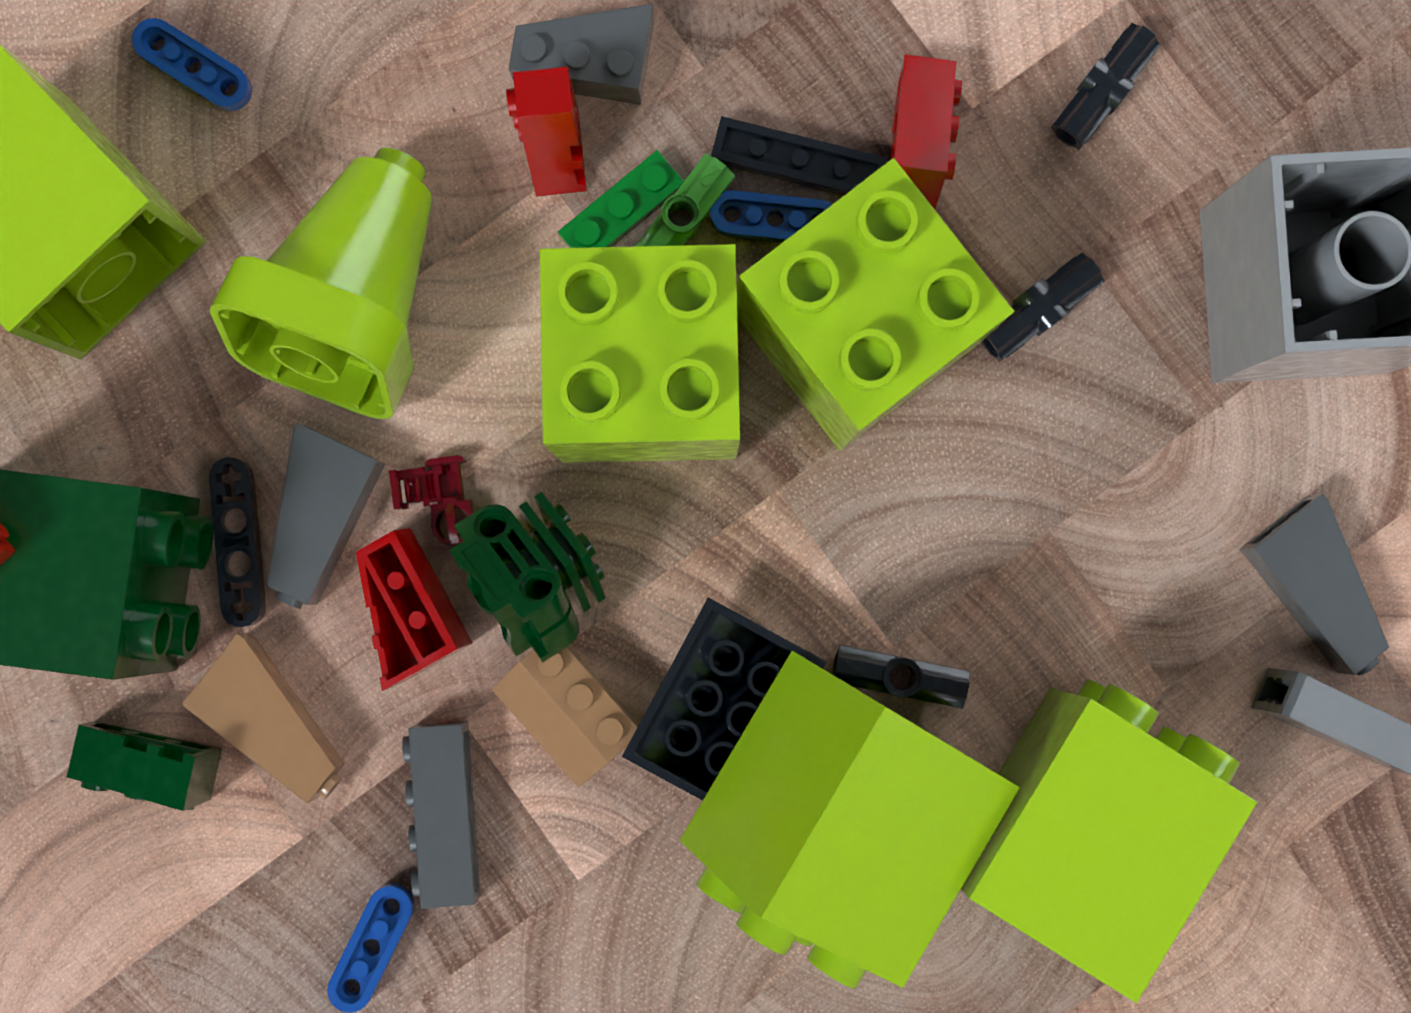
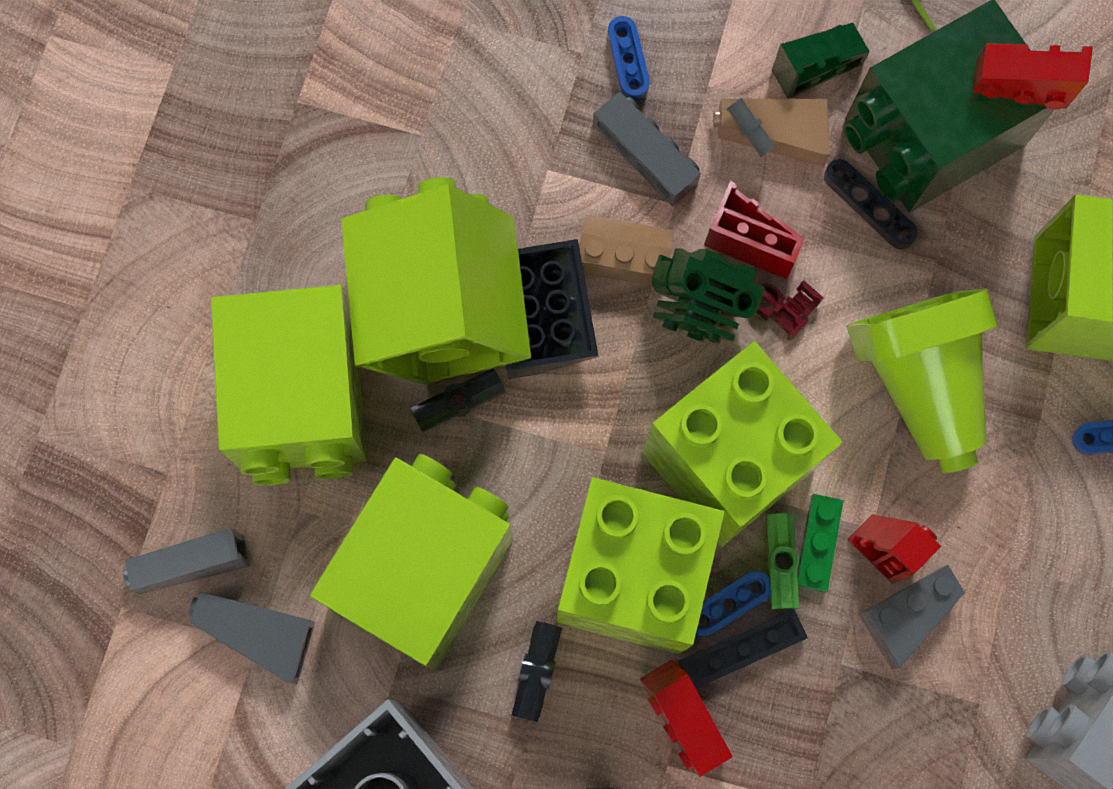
camera: 140 degrees right, 10 degrees down
dark grey slope [267,423,385,609] -> none
none -> lime brick [310,454,513,672]
none -> dark grey pin [726,97,776,157]

